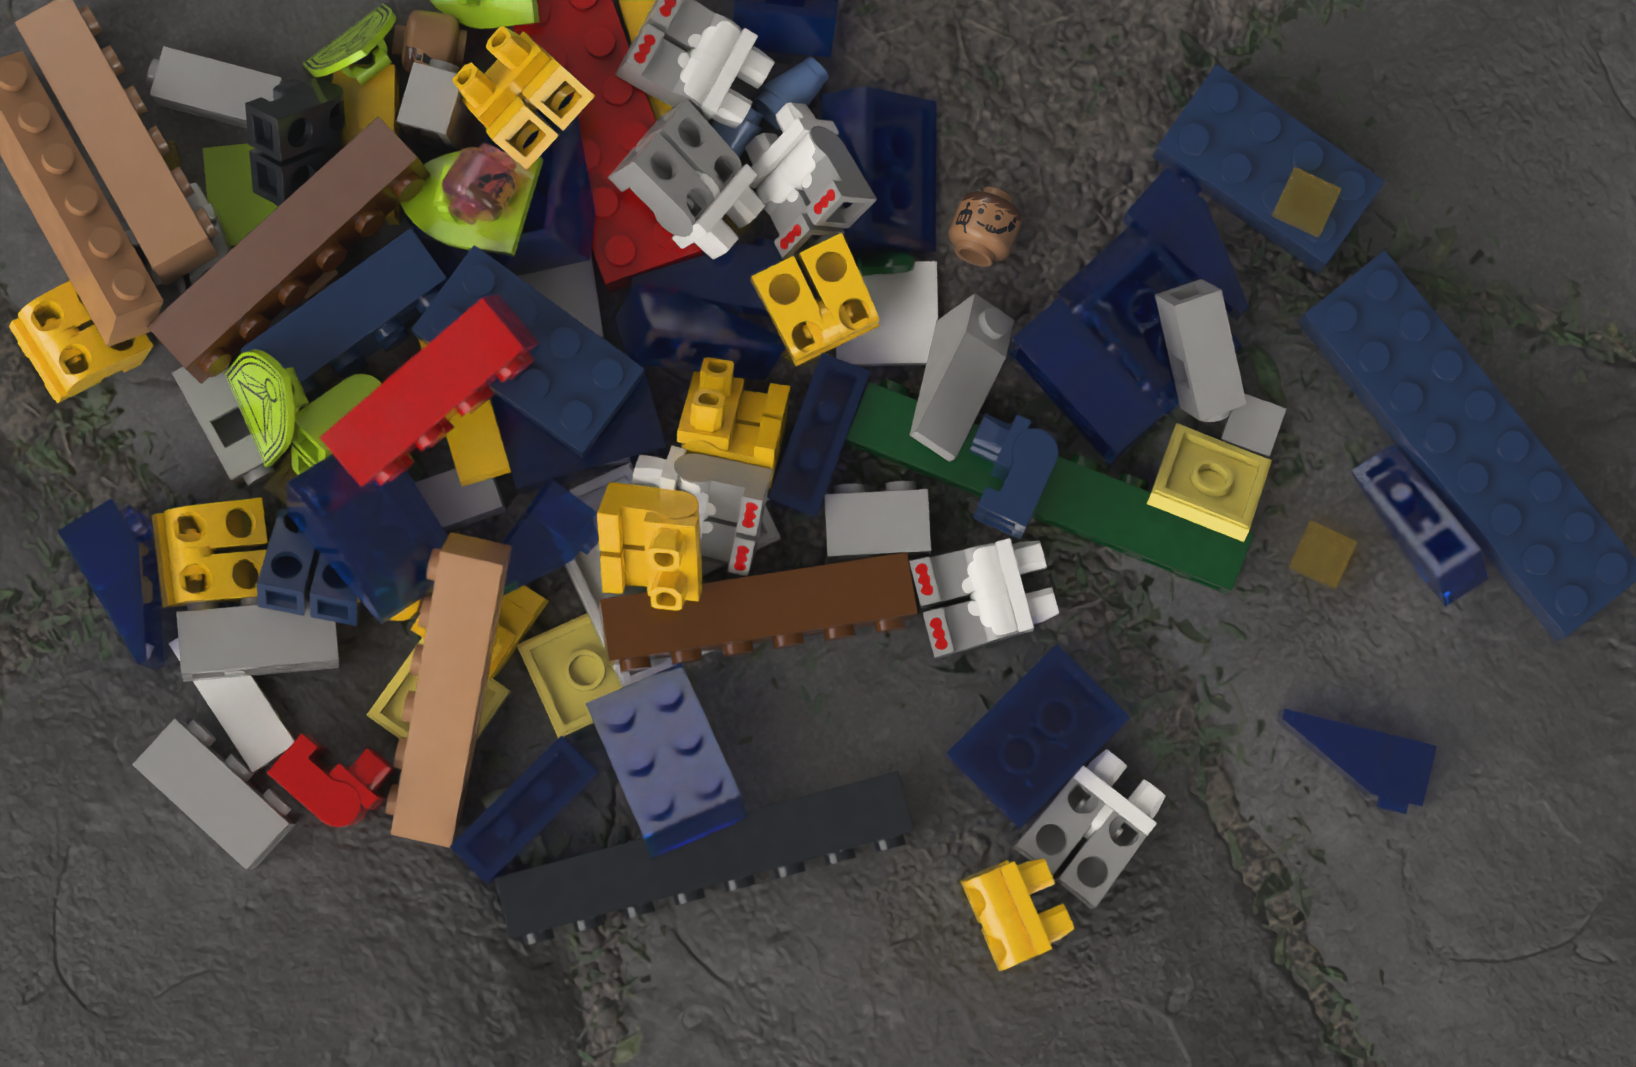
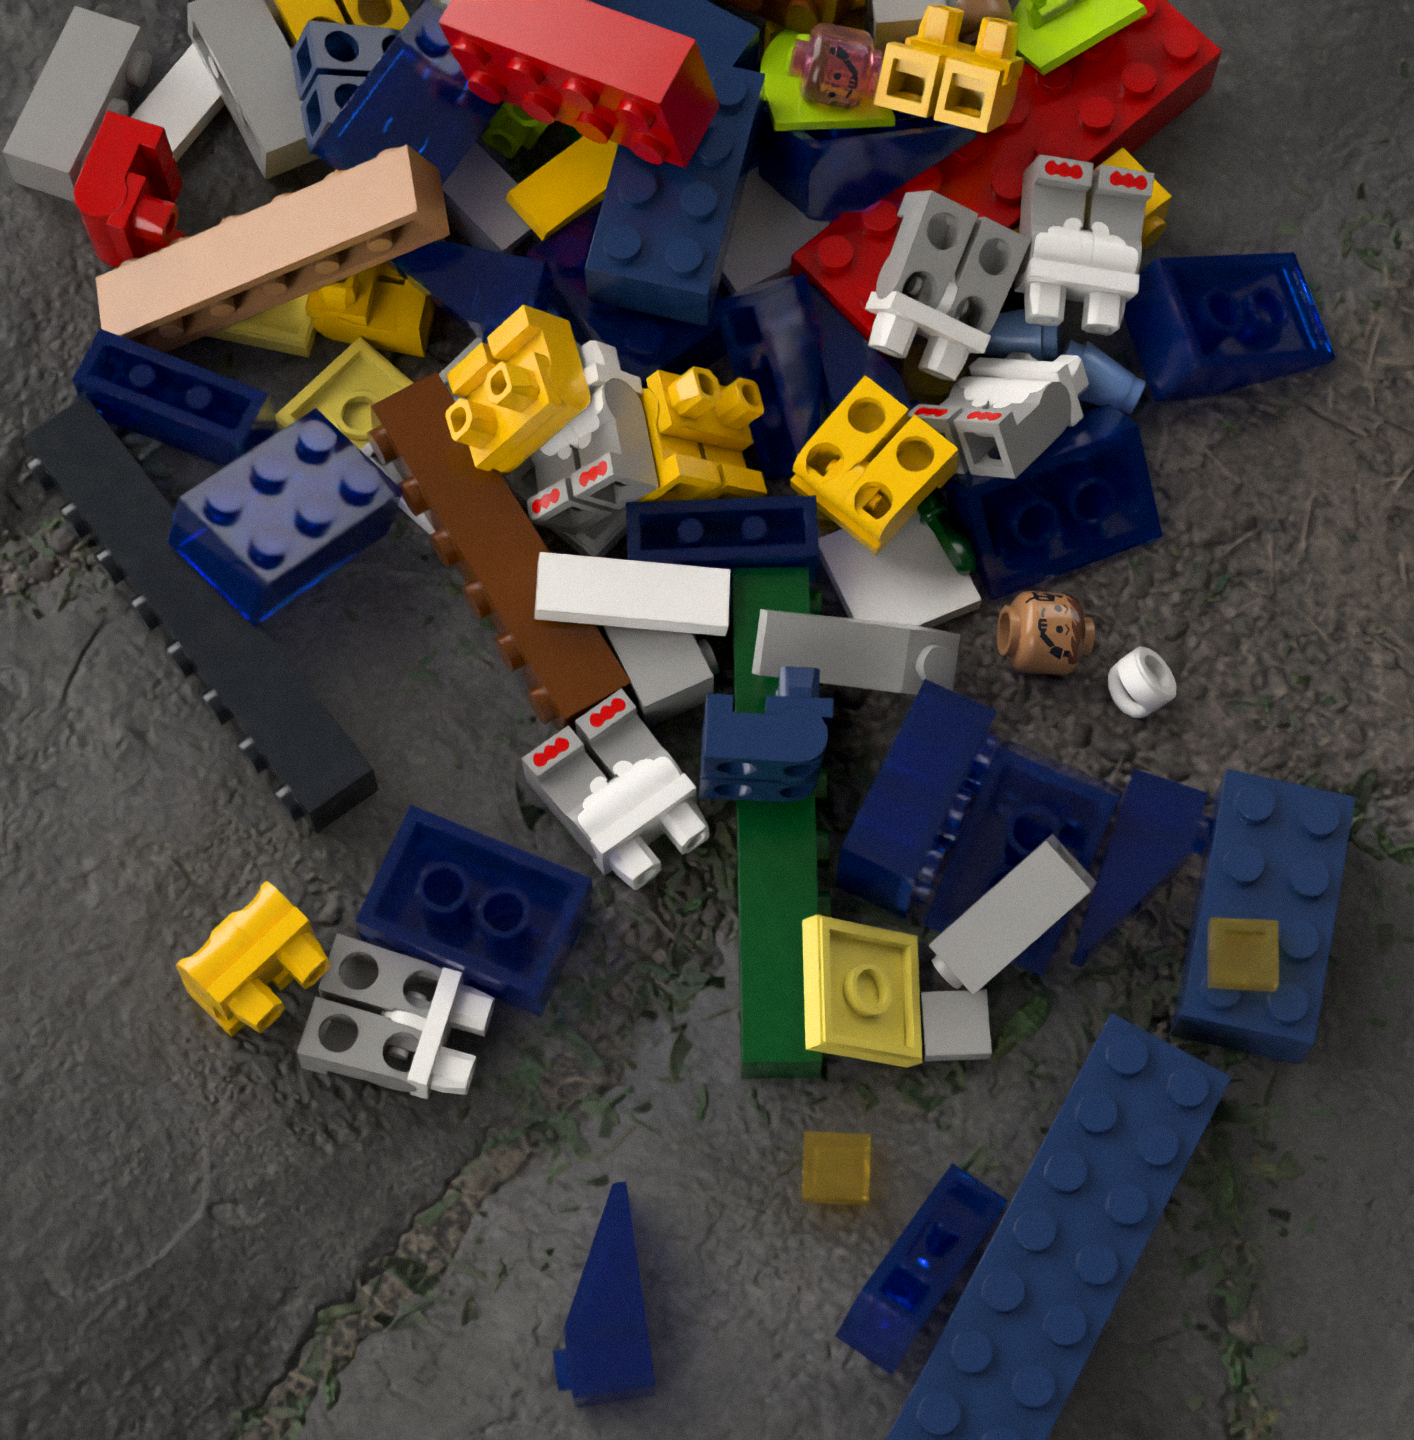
camera: 65 degrees right, 15 degrees down
none -> white tile [534,552,730,636]
none -> white tile [1108,646,1177,718]

